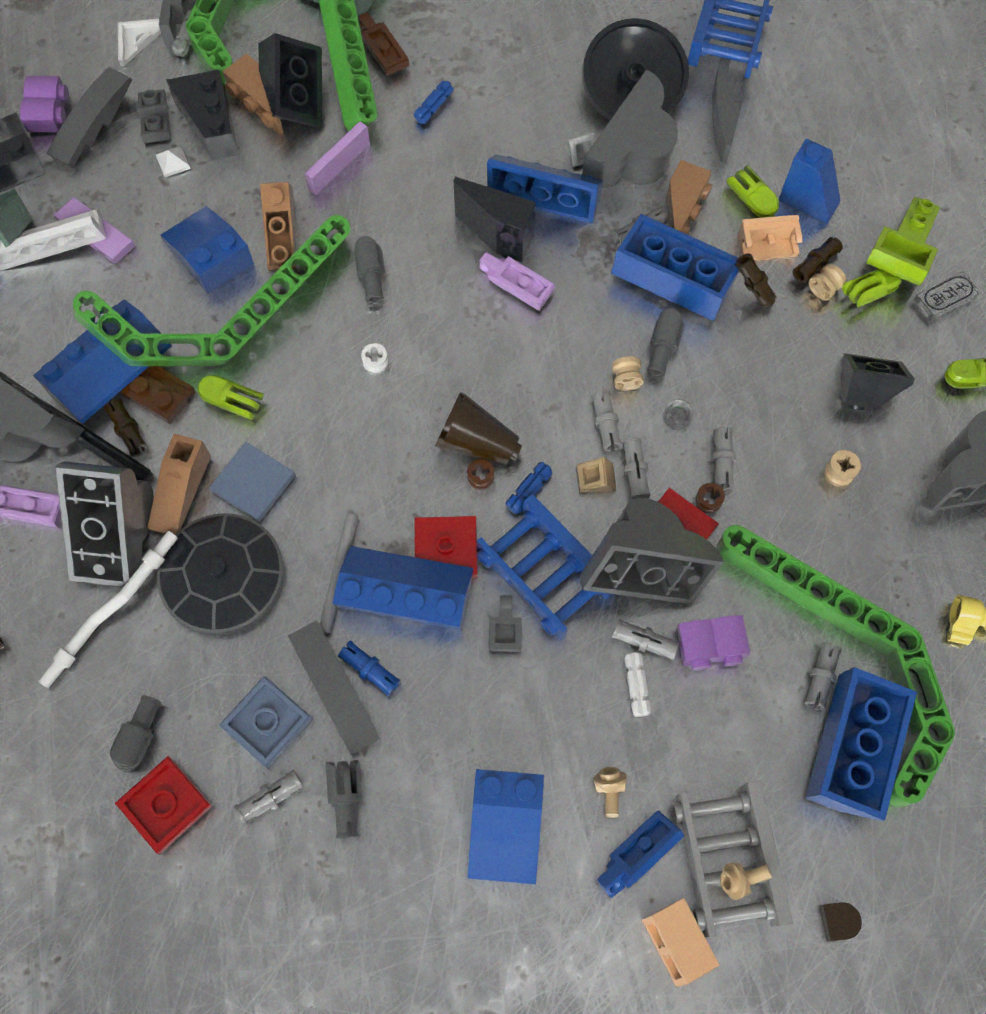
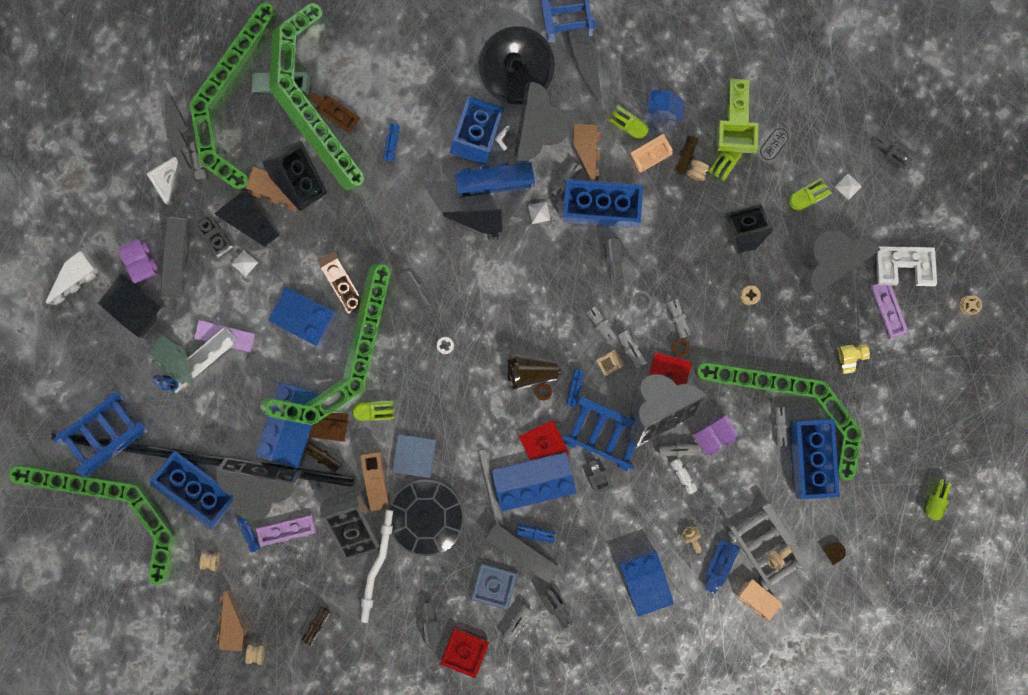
camera: 25 degrees left, 20 degrees up
lavender tile [305,122,370,196] -> none
lavender hinge [479,252,556,311] -> none
tan wheel [612,356,644,391] -> none
dark brown pin [735,253,777,308] -> none
none -> blue slope [450,96,504,165]
none -> white slope [528,202,550,224]

